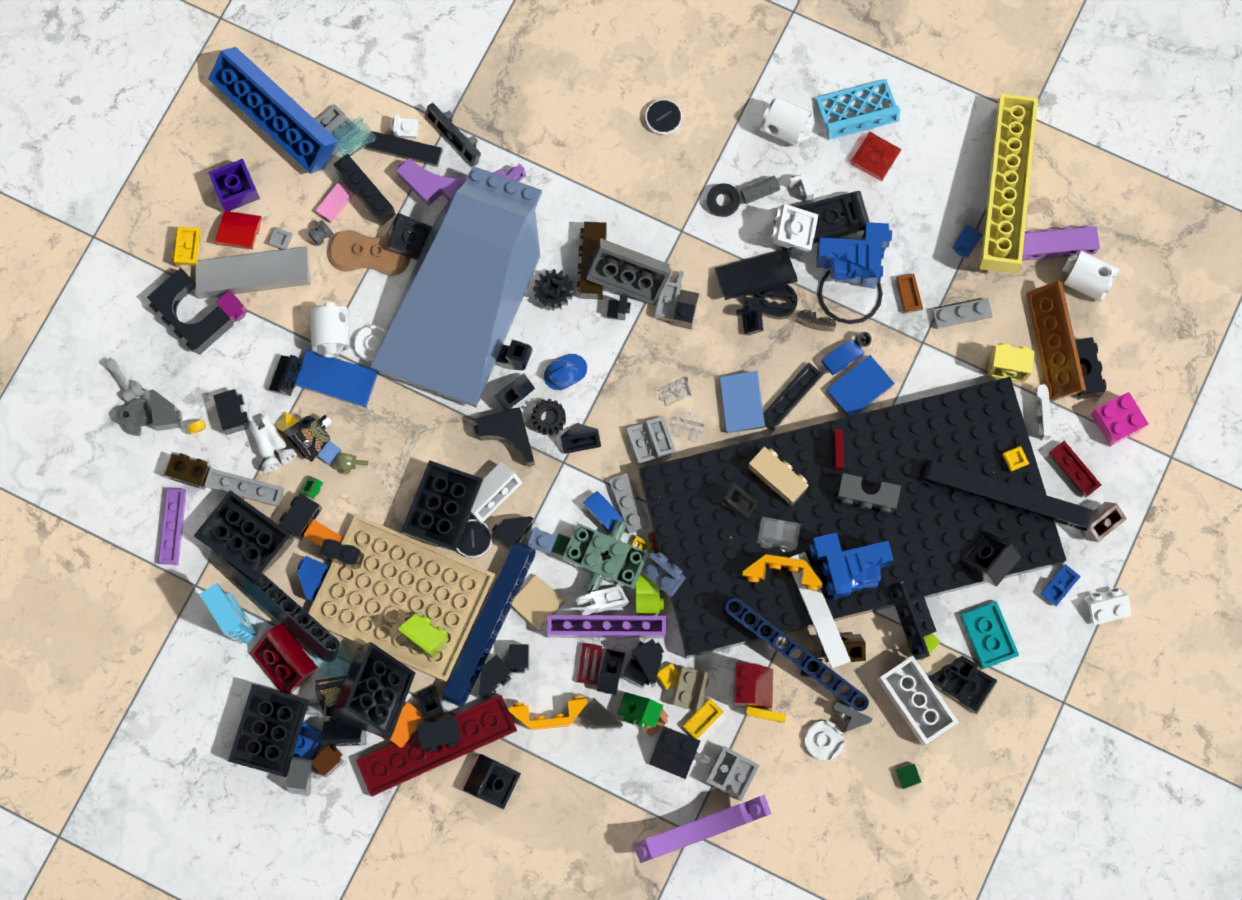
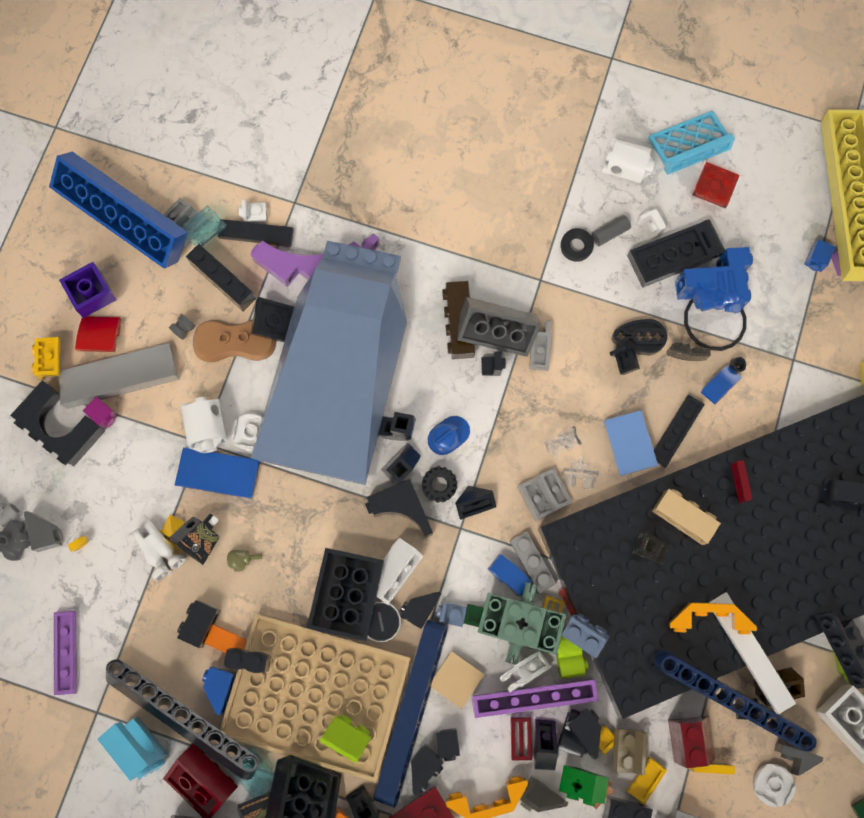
camera: 15 degrees left, 0 degrees up
dark brown brick [164,453,211,490] -> none
black slope [194,490,295,582] -> none
light grey plate [204,468,284,507] -> none
black brick [213,389,250,435] -> none
light grey tile [268,227,293,250] -> none
black bracket [269,355,303,396] -> none
green plate [299,476,323,499] -> none
bright pink tile [316,182,354,222] -> none
medium blue tile [317,440,342,465] -> none
black hinge [424,102,481,166] -> none
black gear [533,269,574,311] -> none
black tile [646,99,682,136] -> none
black slope [673,290,699,329] -> none
black tile [715,249,798,300] -> none
clear brick [757,517,801,552] -> none
white plate [770,204,818,252] -> none
blue brick [808,533,894,600] -> none
blue tile [826,355,895,417] -> none
dark grey arch [837,473,901,514] -> none
dark orange tile [895,273,923,314] -> none
light grey plate [932,298,993,329] -> none

